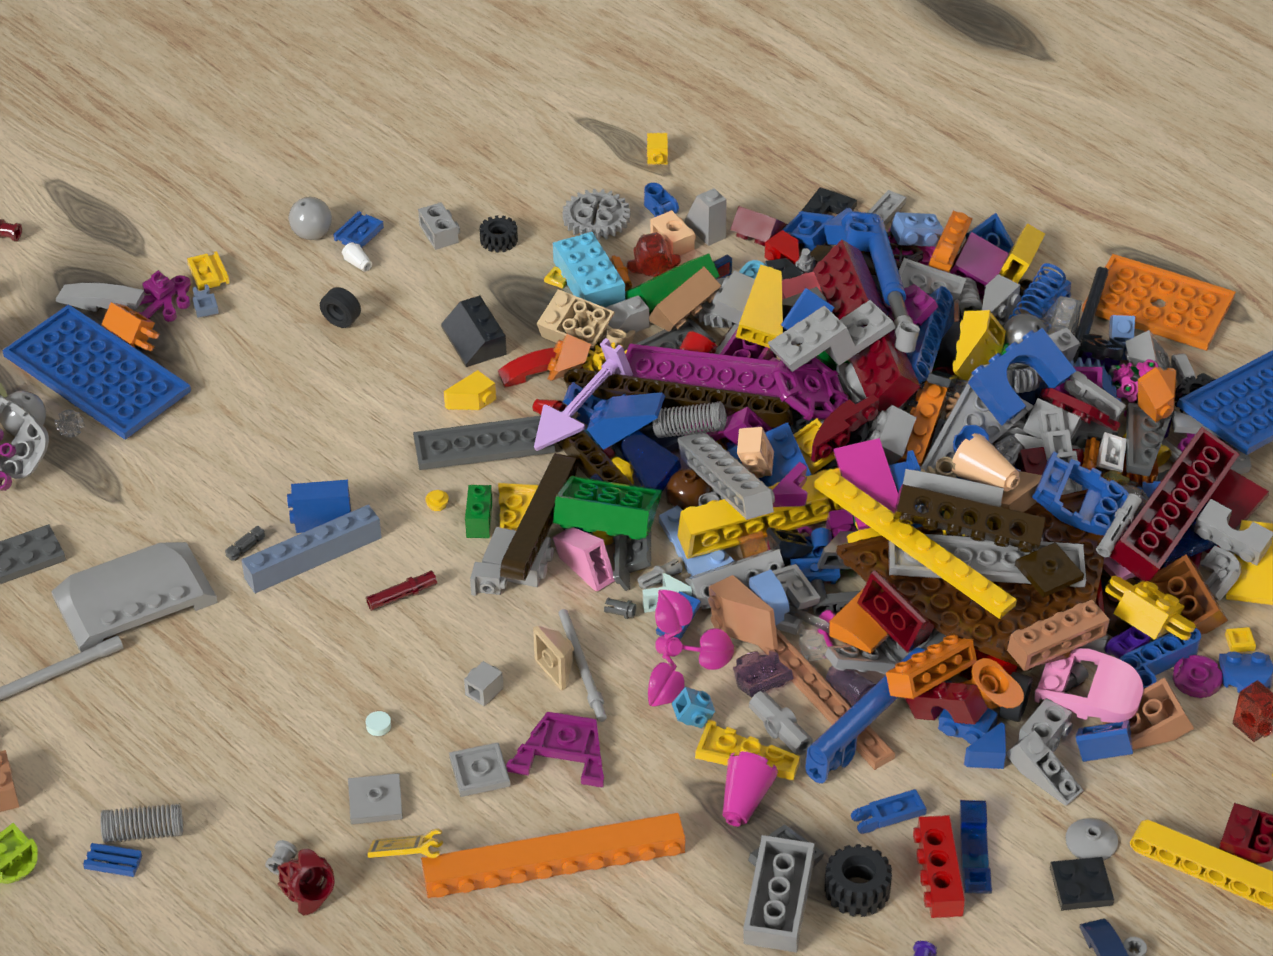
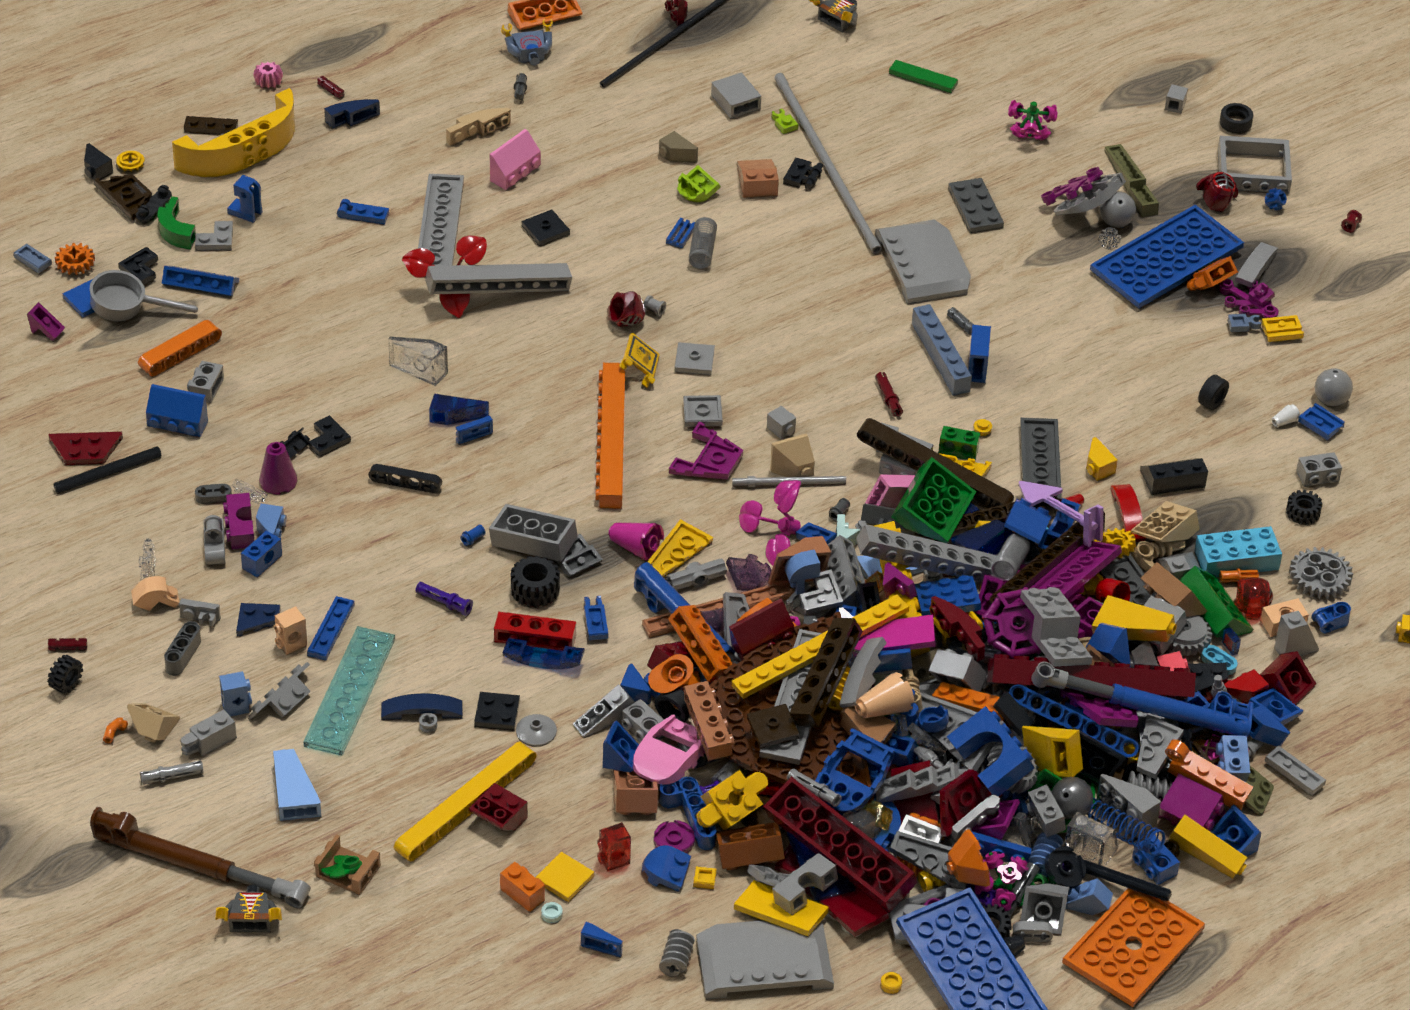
camera: 100 degrees right, 0 degrees up
light aqua tile [366,711,391,736] -> none
orange slope [547,334,591,381] -> none
dark azure brick [672,686,716,729] -> none
light nougat brick [737,427,774,478] -> none
black plate [801,187,857,215] -> none

